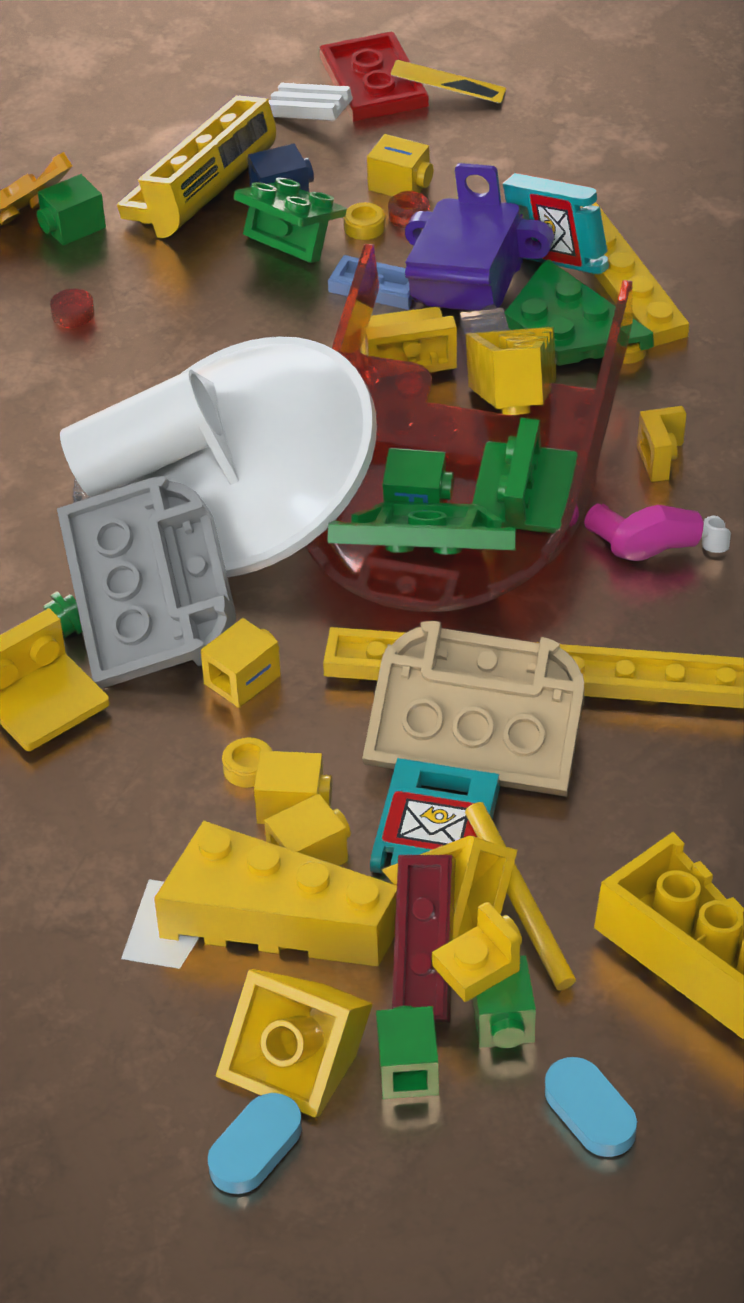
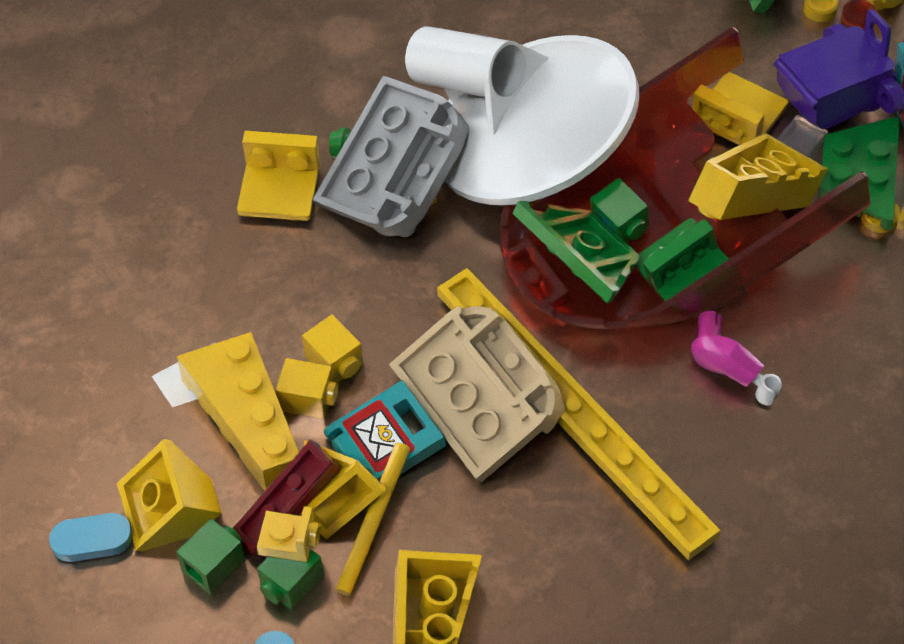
camera: 45 degrees right, 10 degrees up
yellow brick [200,618,281,708] -> none
yellow tile [222,737,272,788] -> none
medium blue tile [328,255,413,310] -> none
yellow bracket [637,406,687,482] -> none

